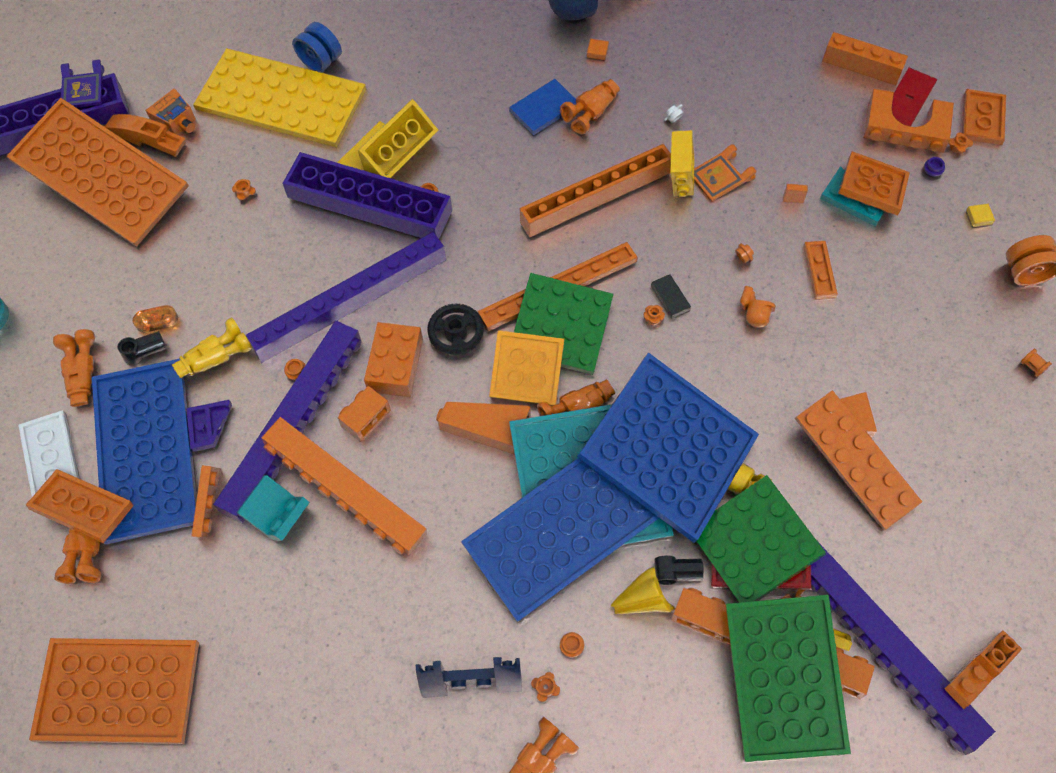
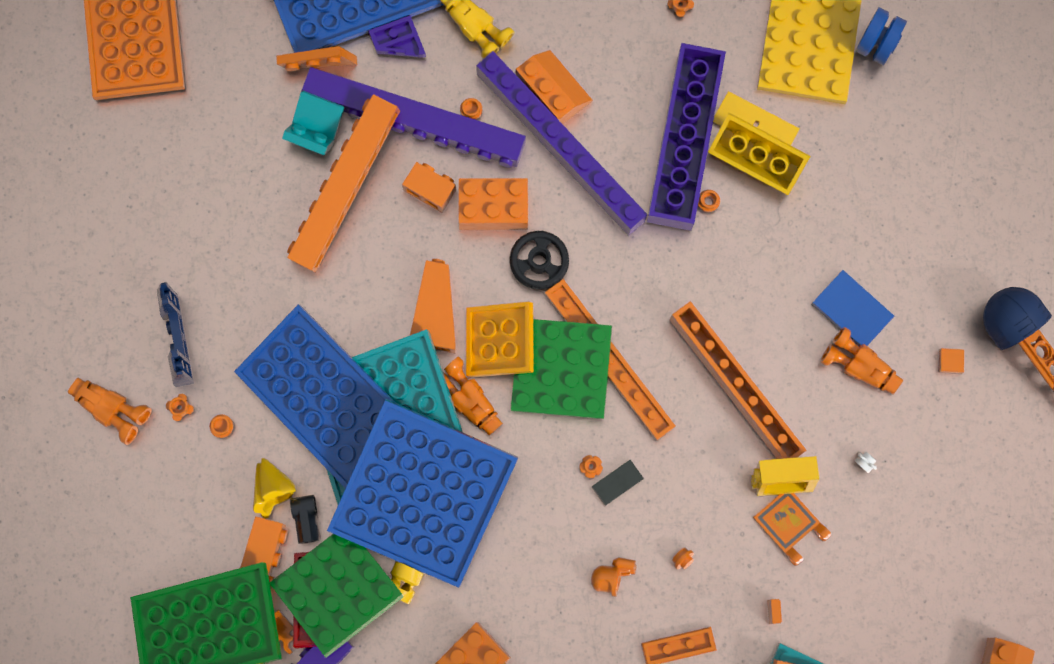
camera: 75 degrees right, 15 degrees up
none -> orange slope [515,50,593,124]

